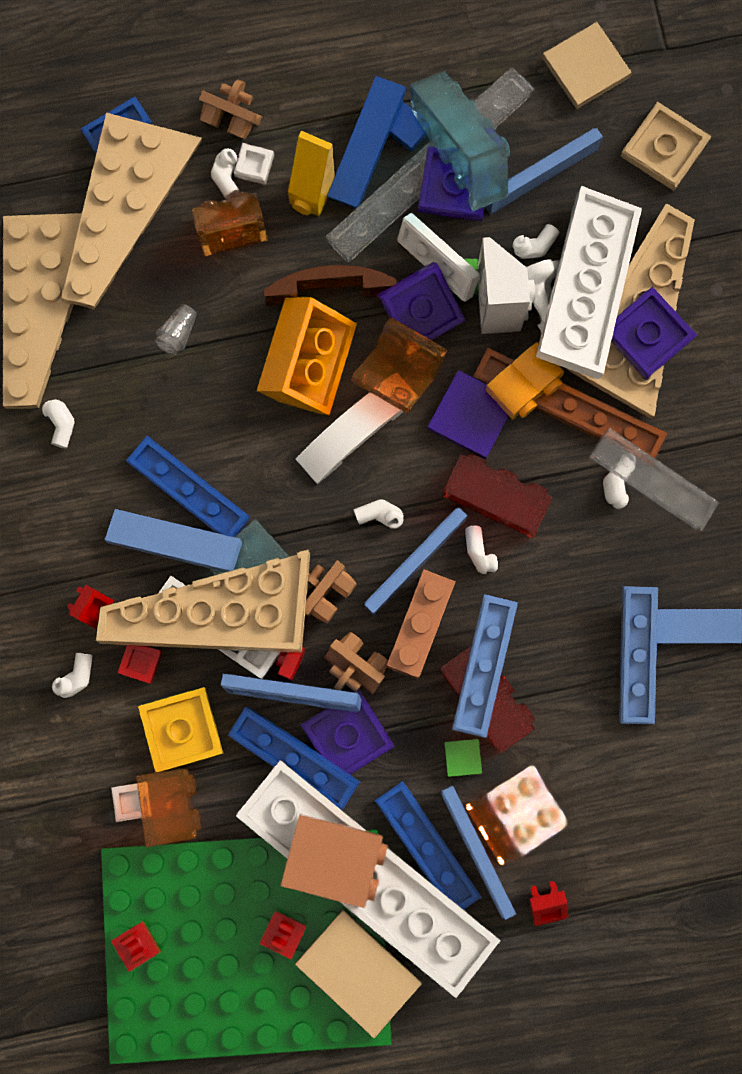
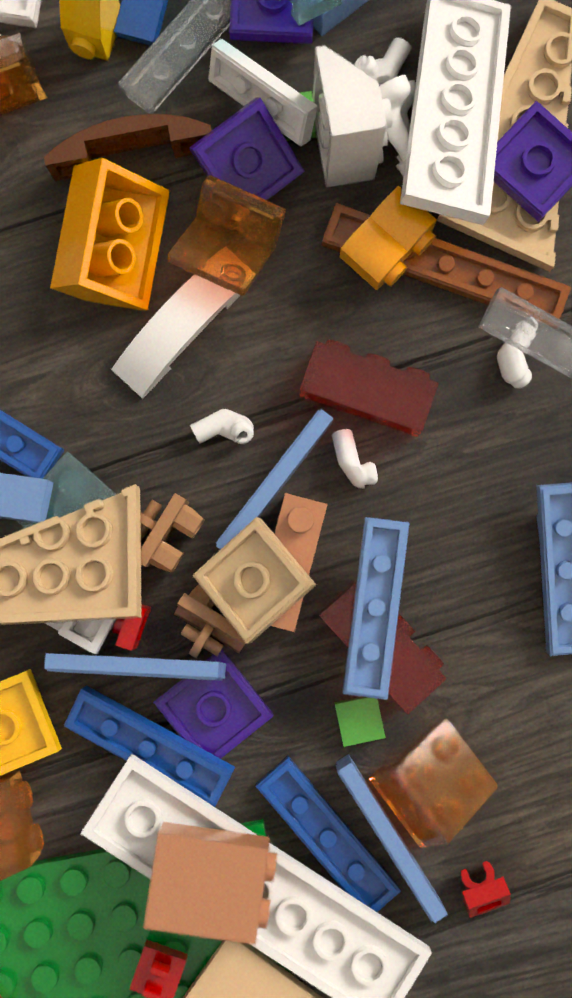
camera: 10 degrees left, 5 degrees up
dark purple tile [427,370,509,460] -> none
none -> tan tile [192,517,316,644]

